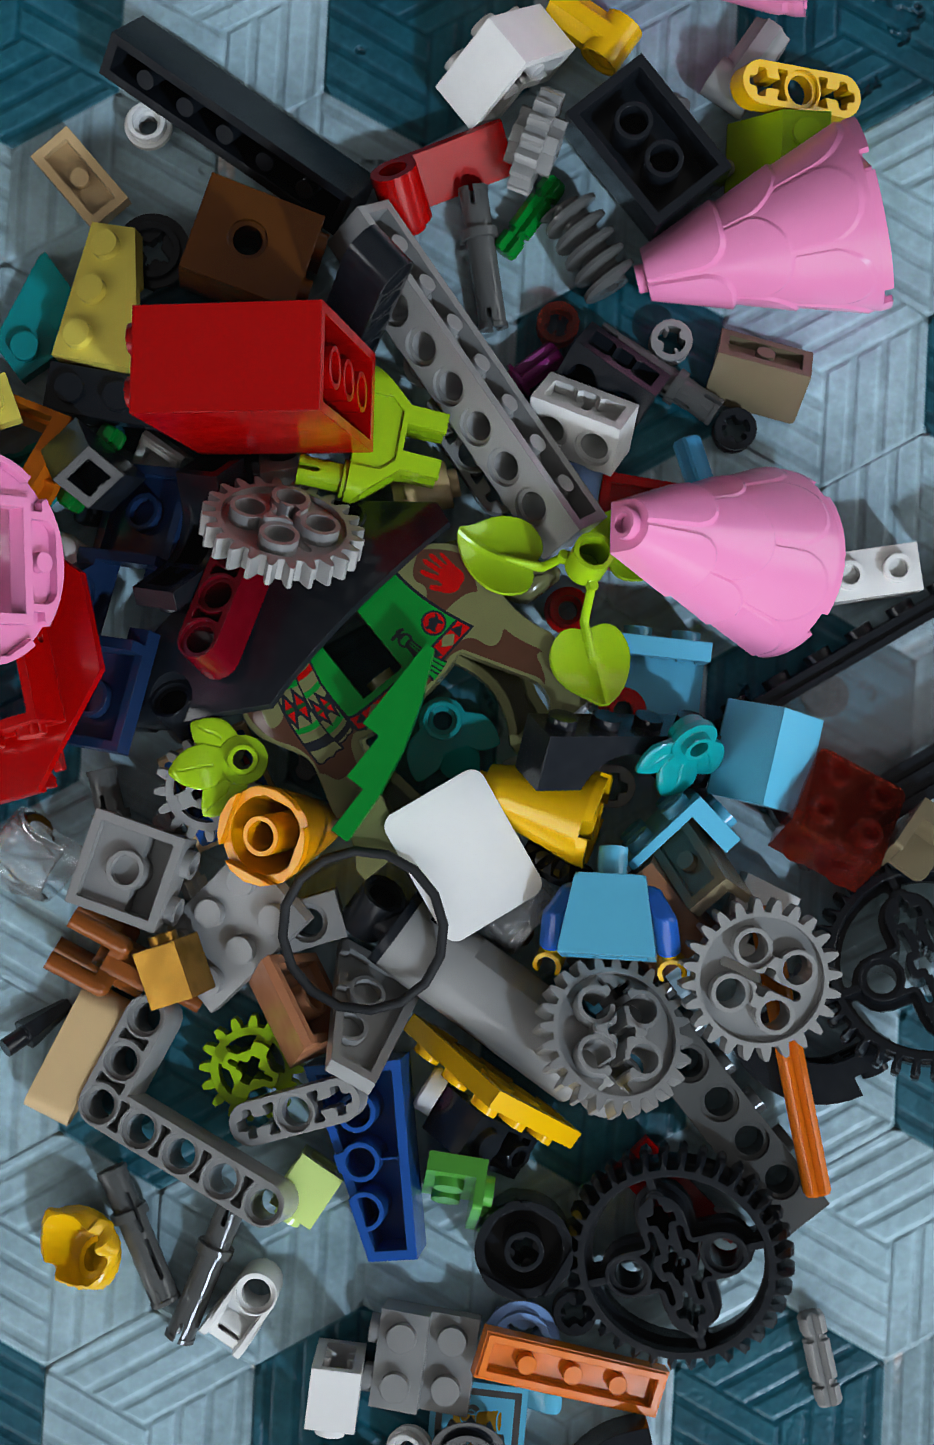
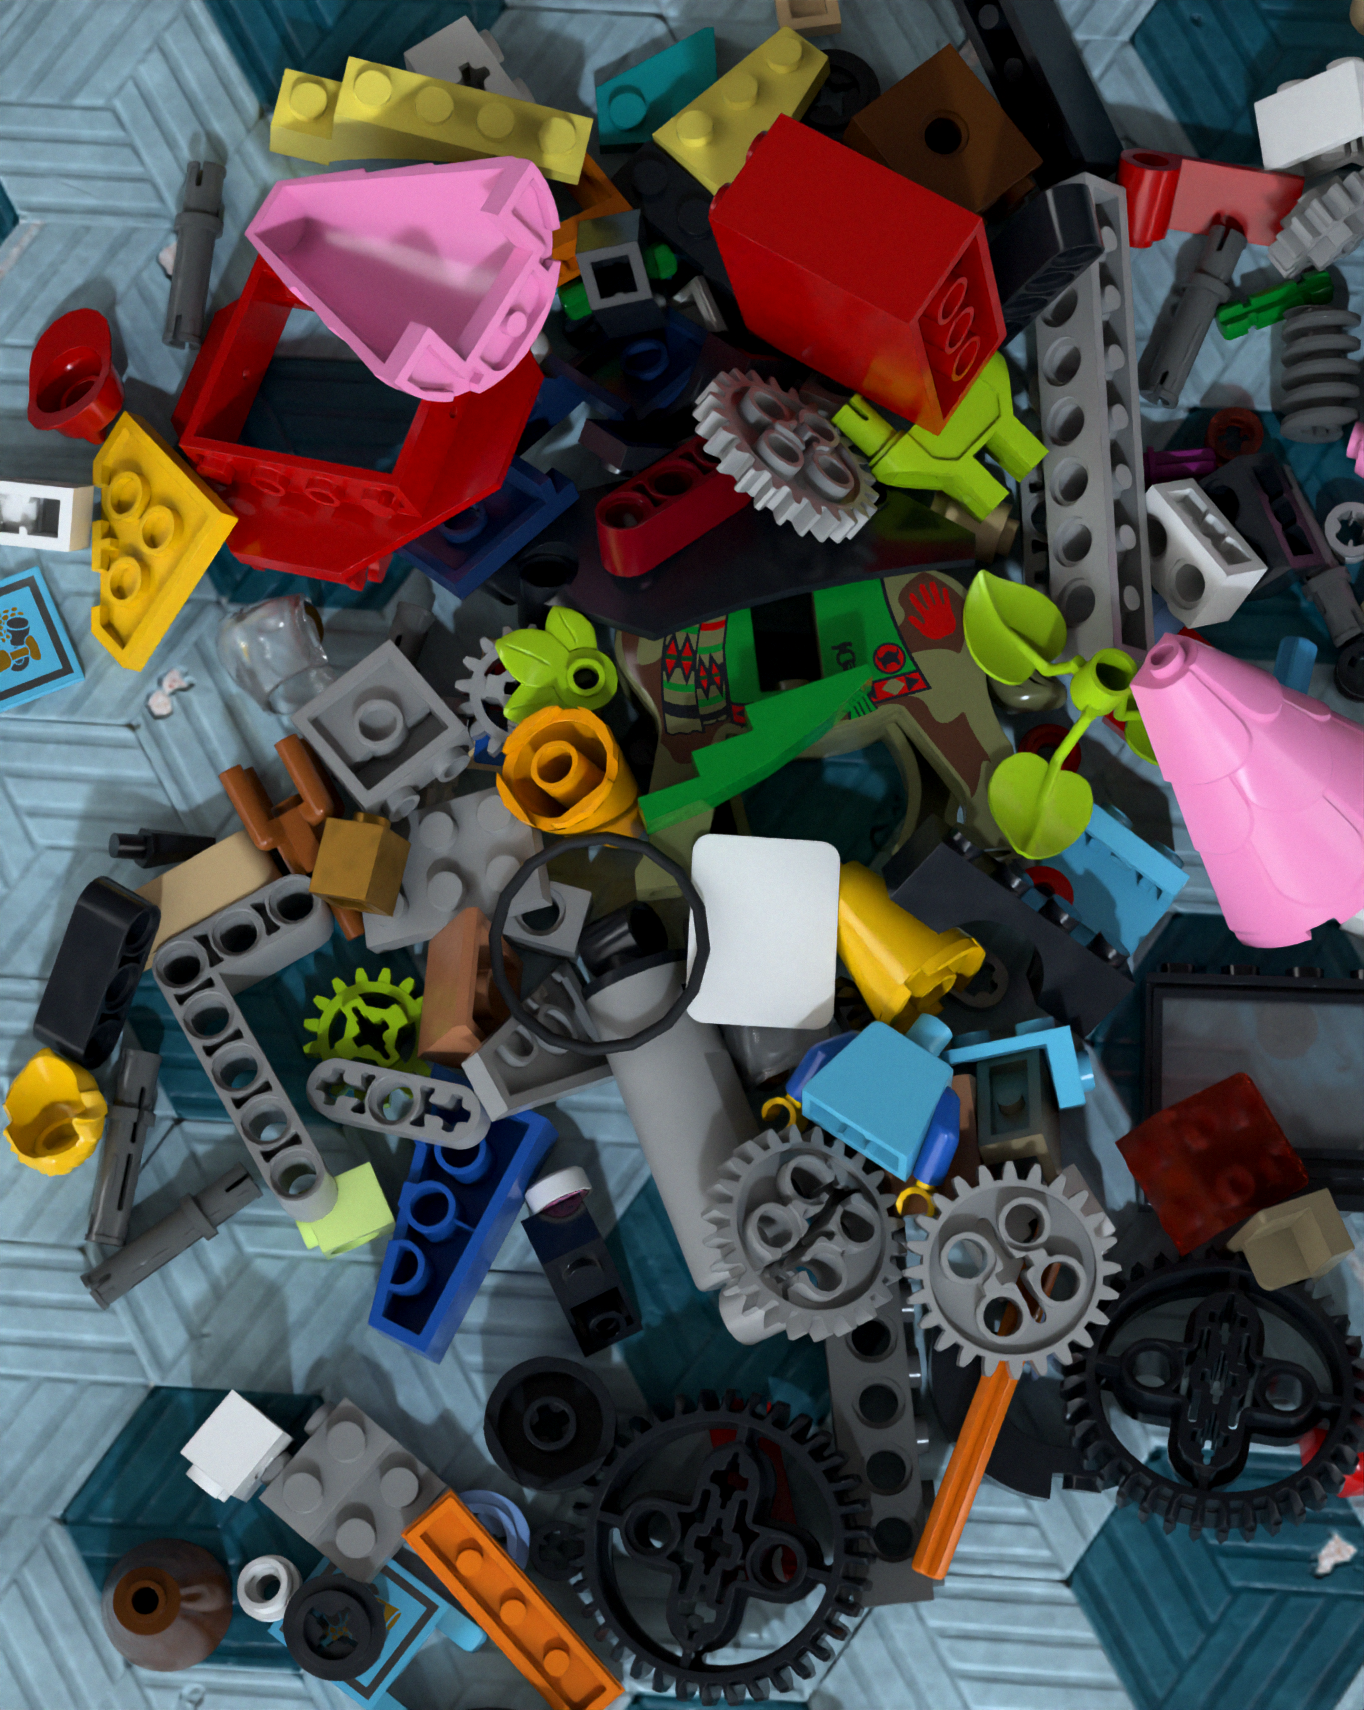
camera: 45 degrees right, 10 degrees down
white piece [198,1258,283,1360] -> none
yellow plate [403,1014,582,1149] -> none
teal plate [407,697,500,782] -> none
bright green bracket [422,1150,496,1230] -> none
teal plate [635,714,725,796] -> none
medium azure slope [706,698,824,816] -> none
none -> black beam [33,876,161,1071]

